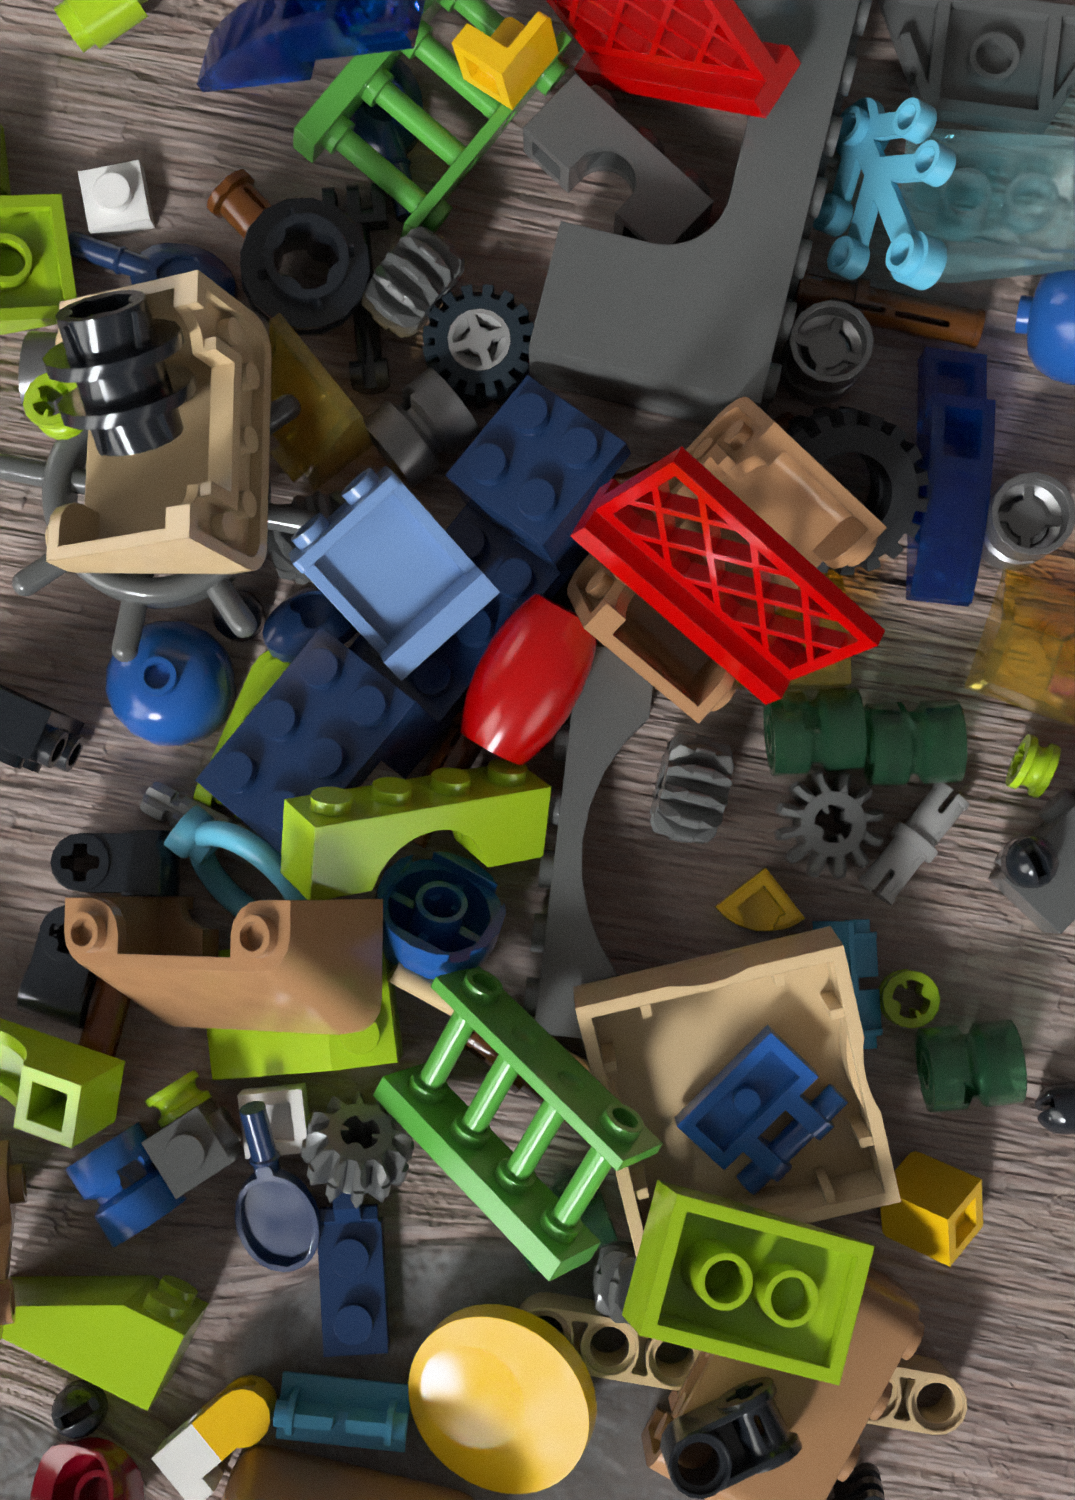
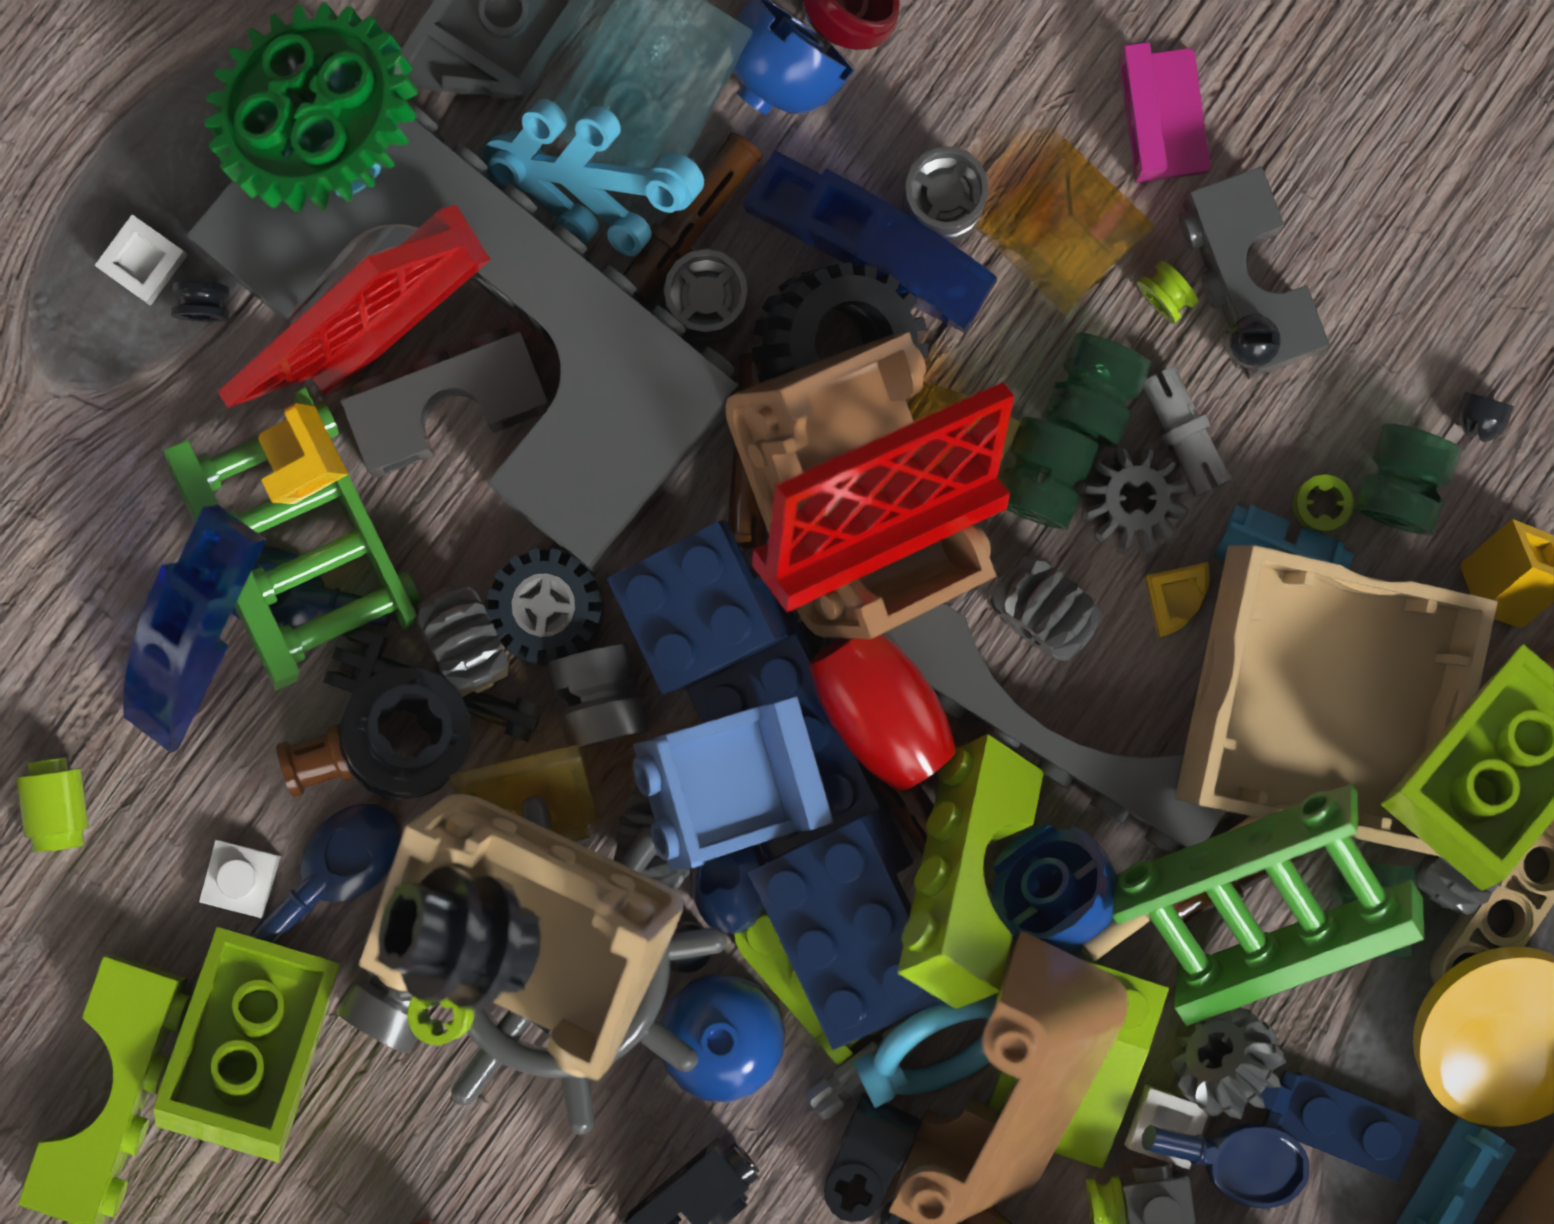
camera: 65 degrees left, 0 degrees up
blue plate [674,1025,849,1195] -> none

